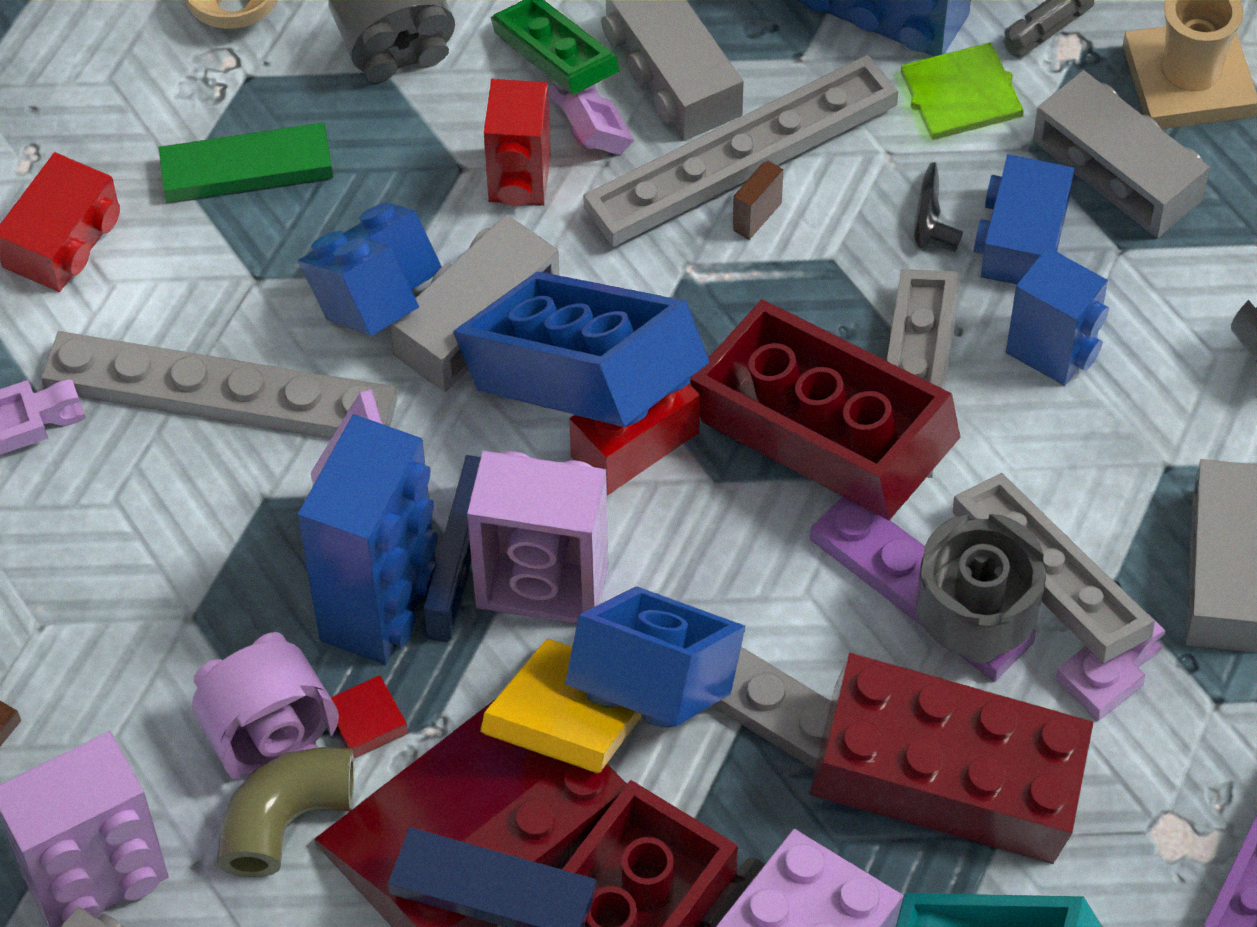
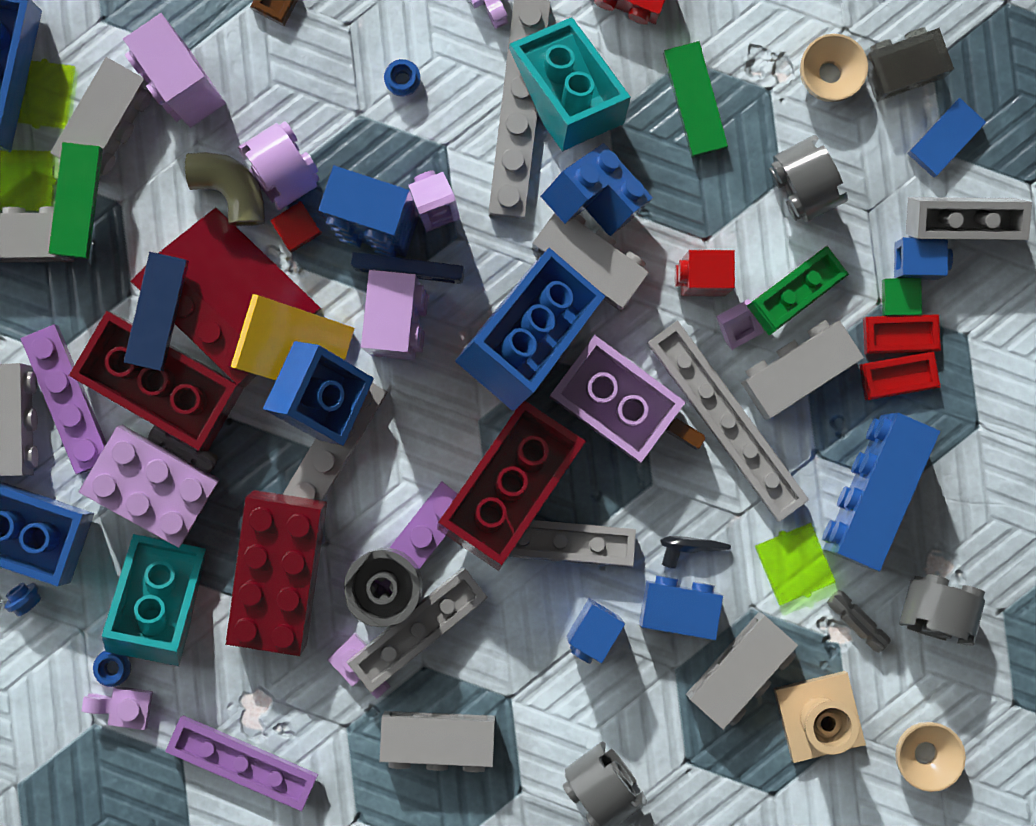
camera: 85 degrees right, 30 degrees up
none -> blue plate [384,59,421,97]
none -> teal slope [509,17,631,152]
none -> lavender brick [549,335,686,463]

